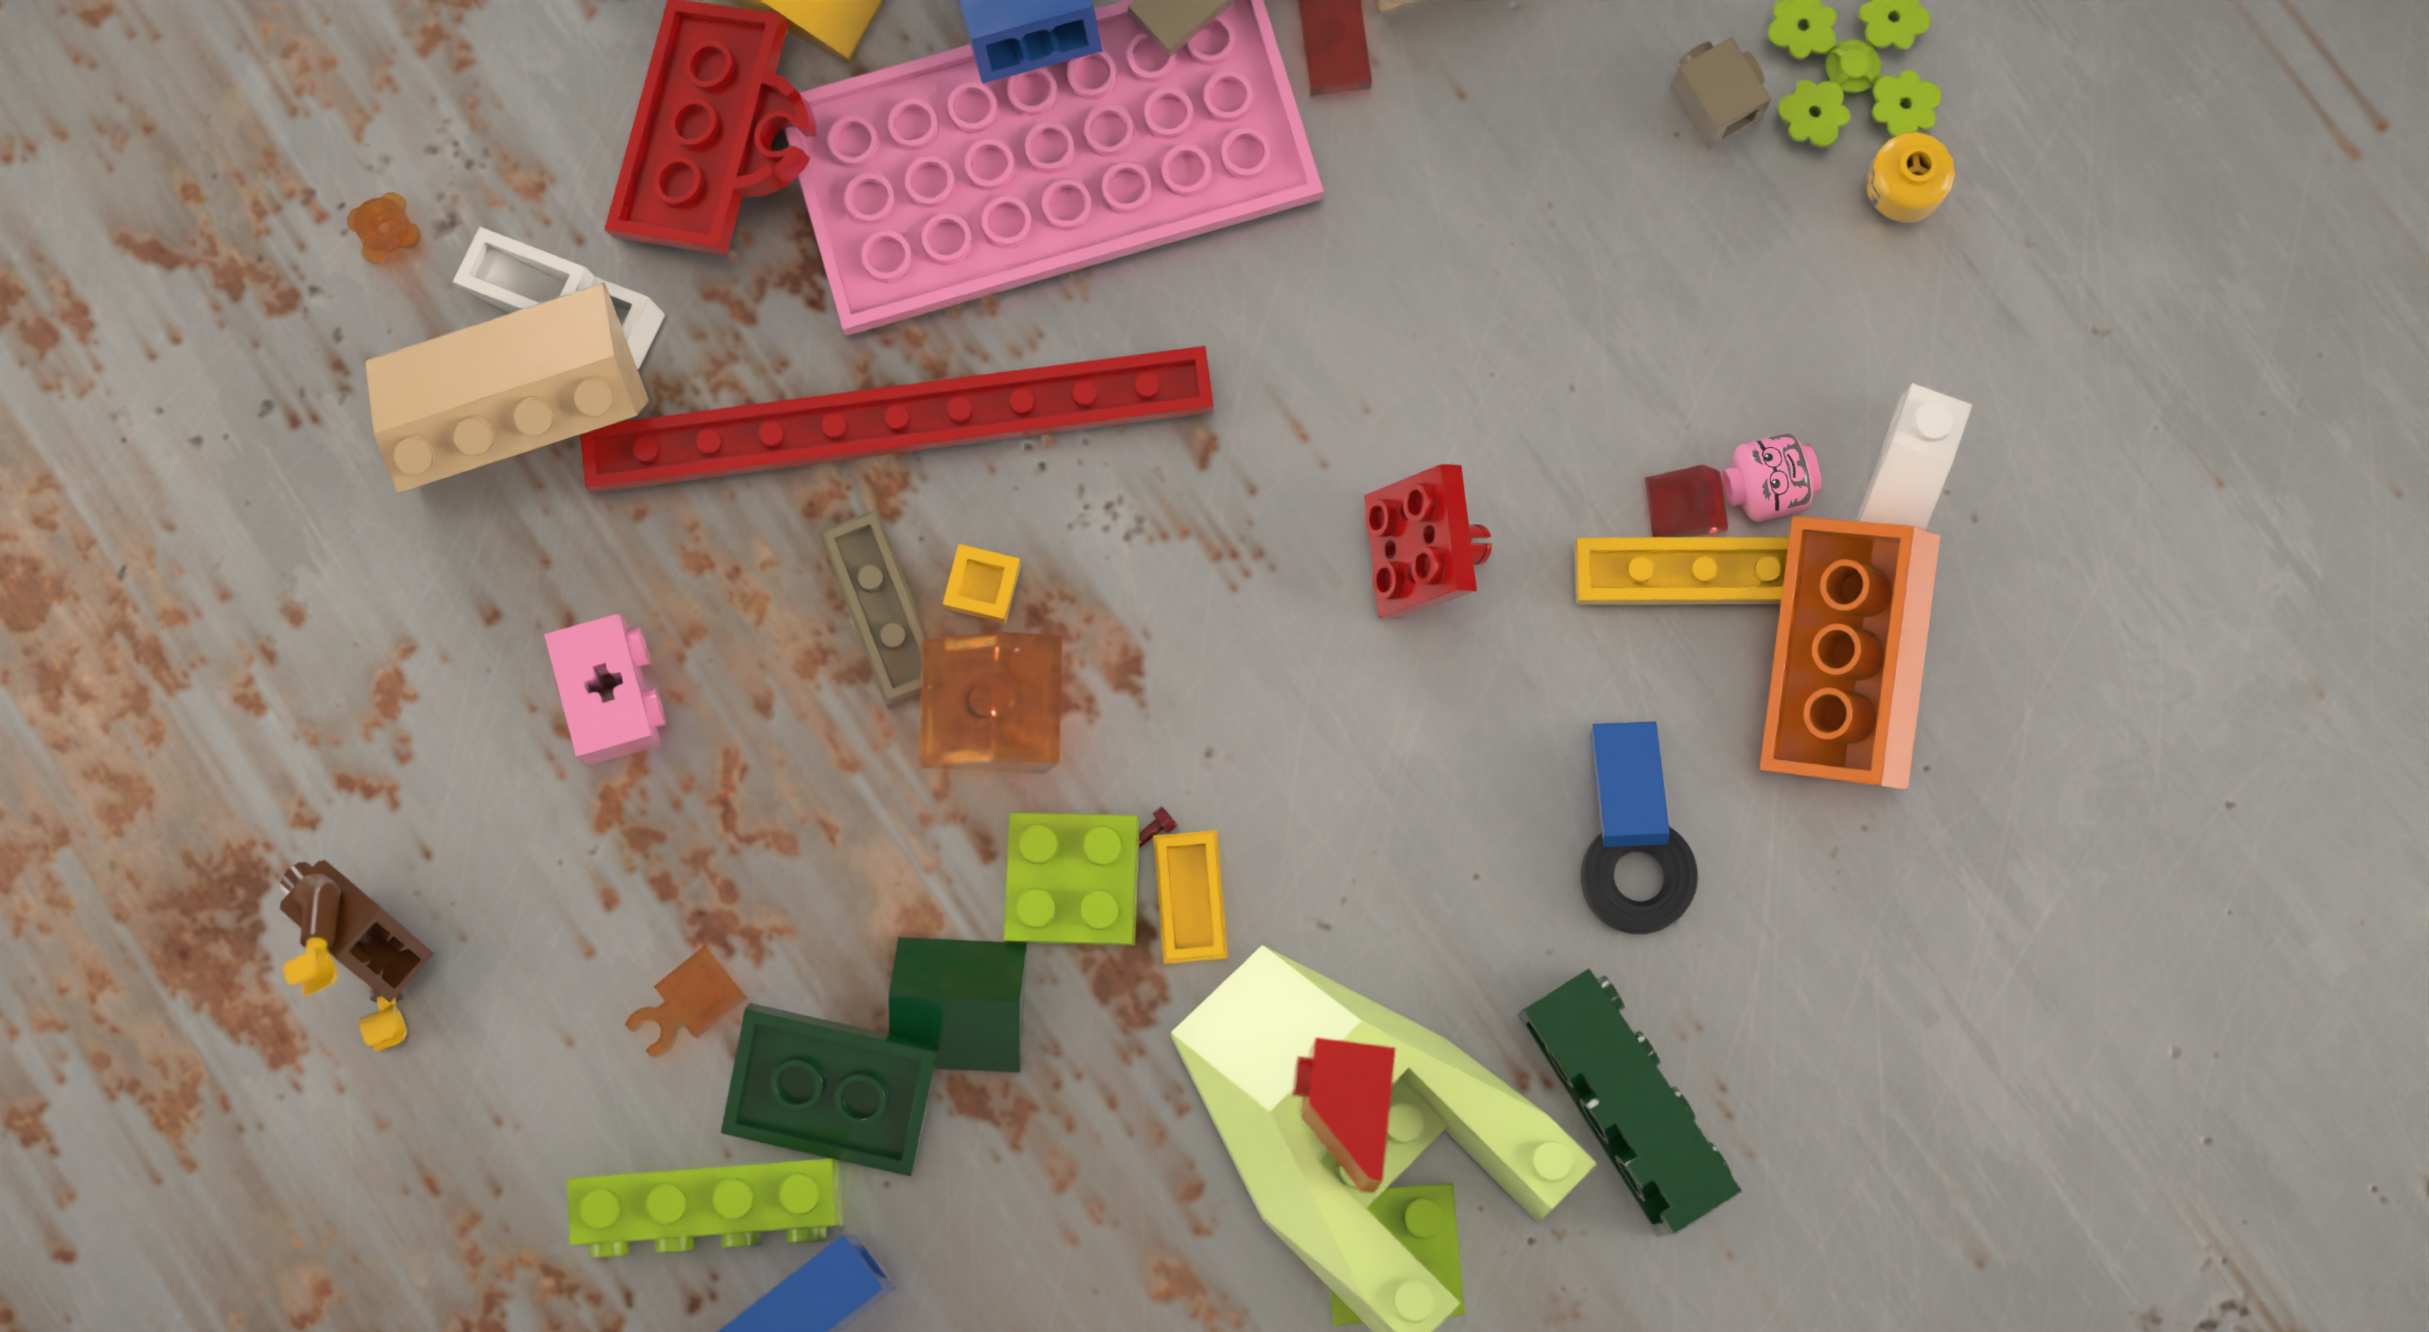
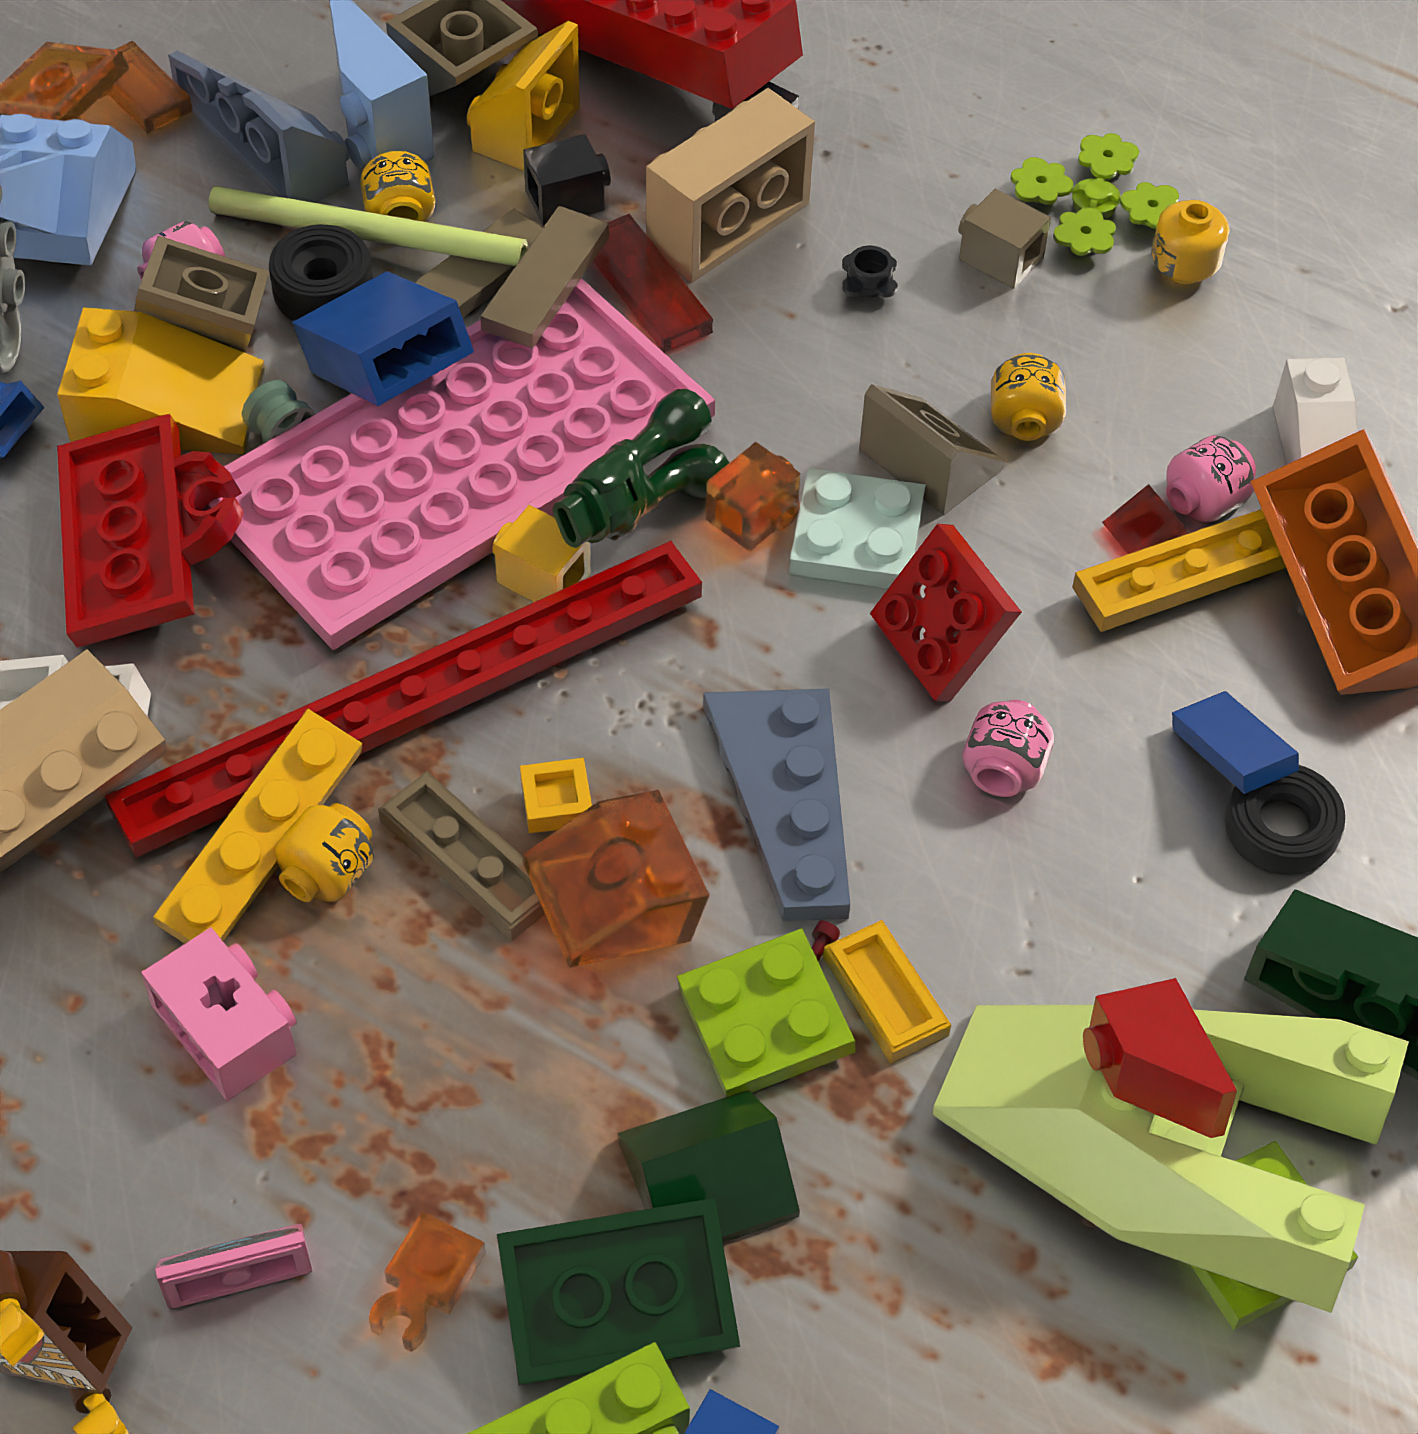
camera: 25 degrees left, 25 degrees down
none -> yellow plate [153,709,363,944]
none -> bright pink slope [155,1224,312,1309]
none -> sand green wheel [241,380,316,443]
none -> yellow head [275,803,374,902]
none -> yellow brick [492,505,591,602]
none -> dark green piece [553,389,733,548]
none -> sand blue wing [703,688,850,921]
none -> clear orange brick [706,442,801,552]
none -> light aqua plate [789,468,925,589]
none -> black plate [842,245,898,298]
none -> dark tan slope [859,384,1007,515]
none -> bright pink head [962,700,1054,797]
none -> yellow head [991,353,1066,441]

